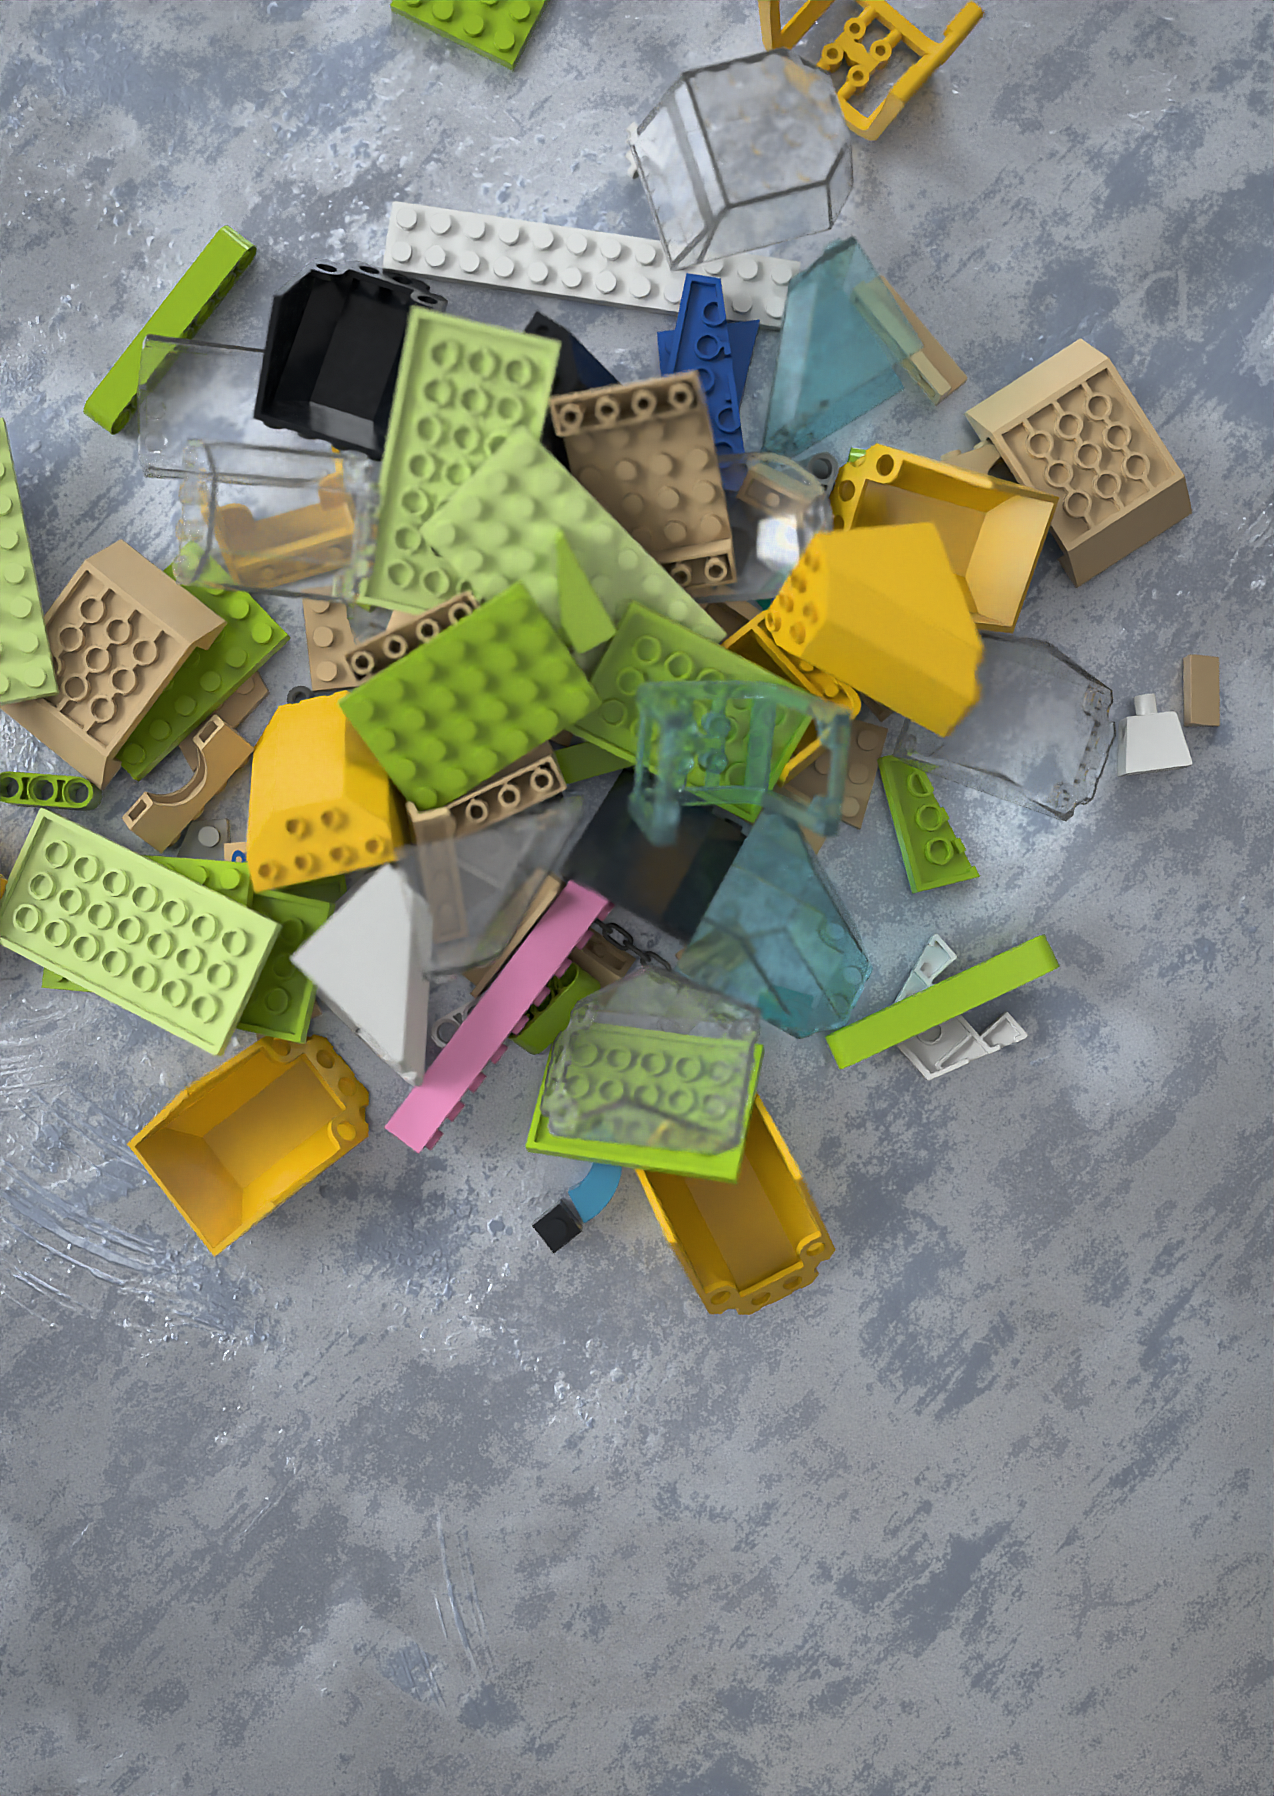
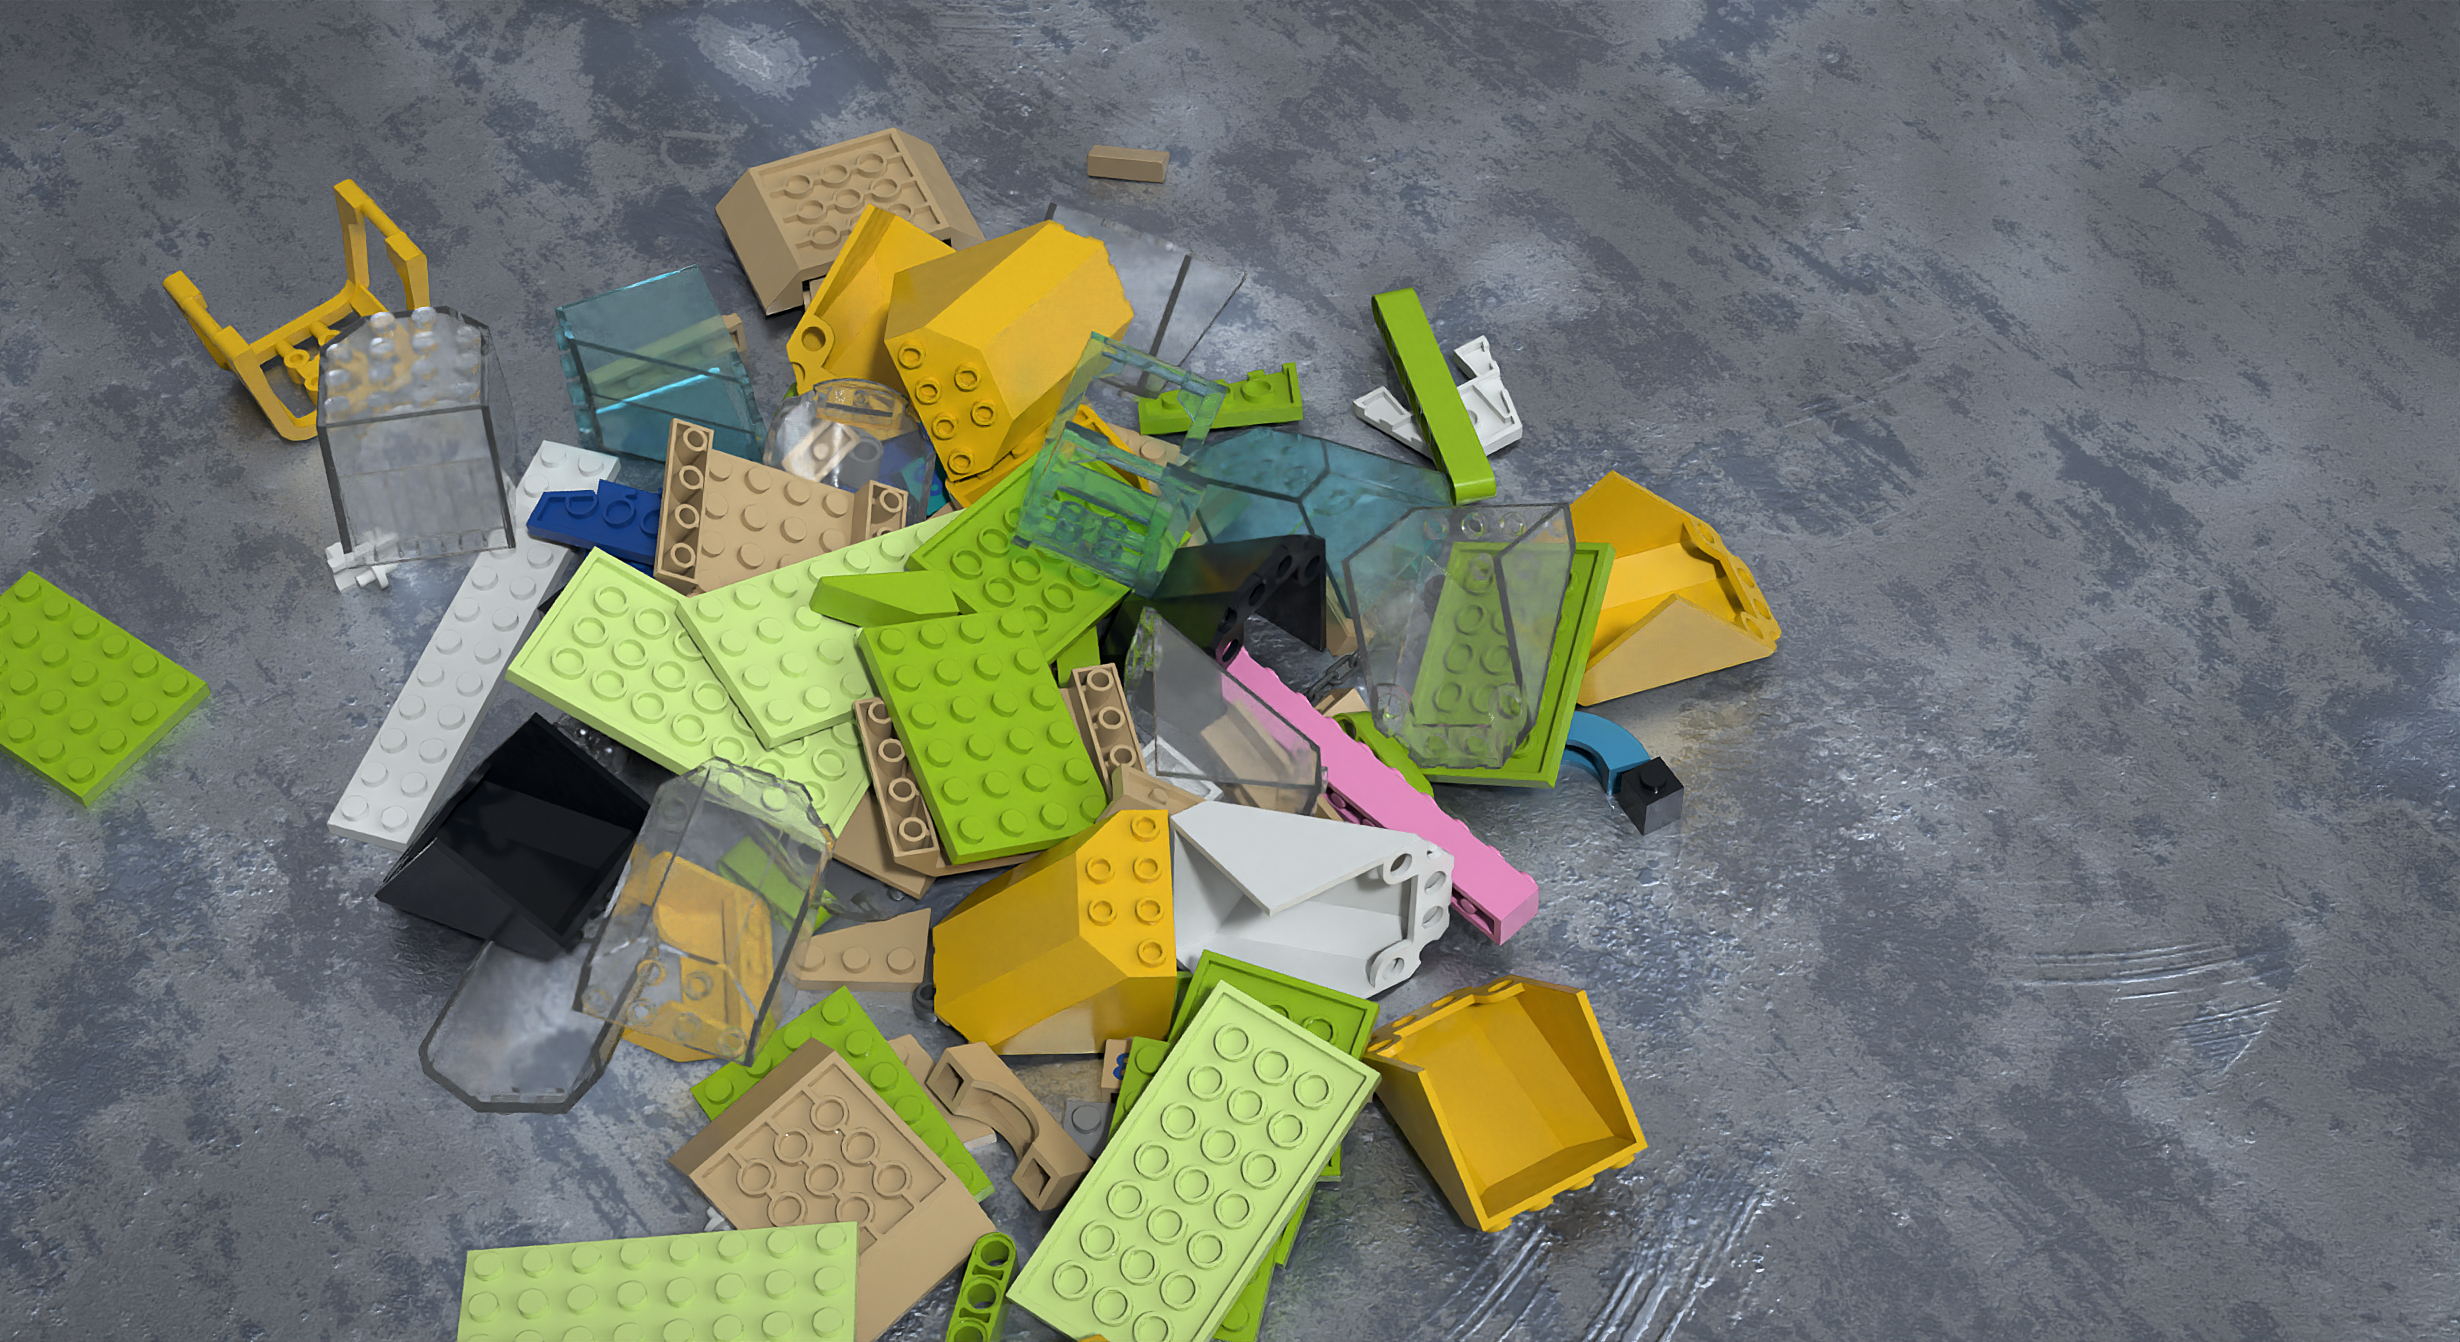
camera: 75 degrees left, 35 degrees down
lime beam [83,225,257,435] -> none
white torso [1117,693,1192,777] -> none

